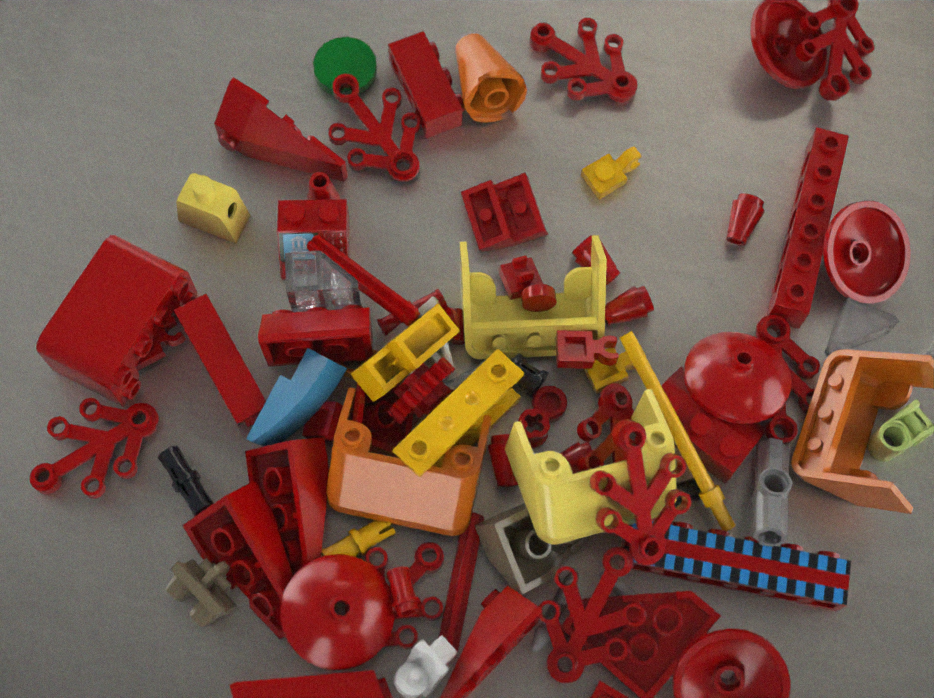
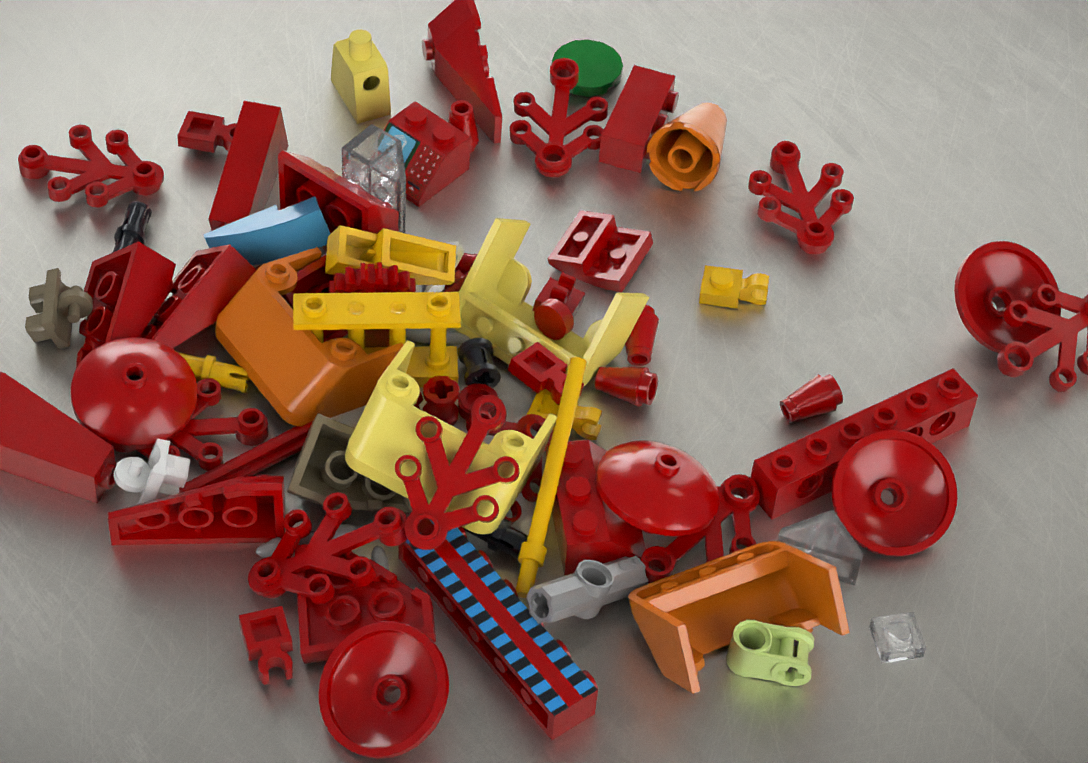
camera: 40 degrees right, 20 degrees down
red windscreen [36,235,198,408] -> none
red axle [307,235,421,326] -> none
red pin [386,566,421,618] -> none

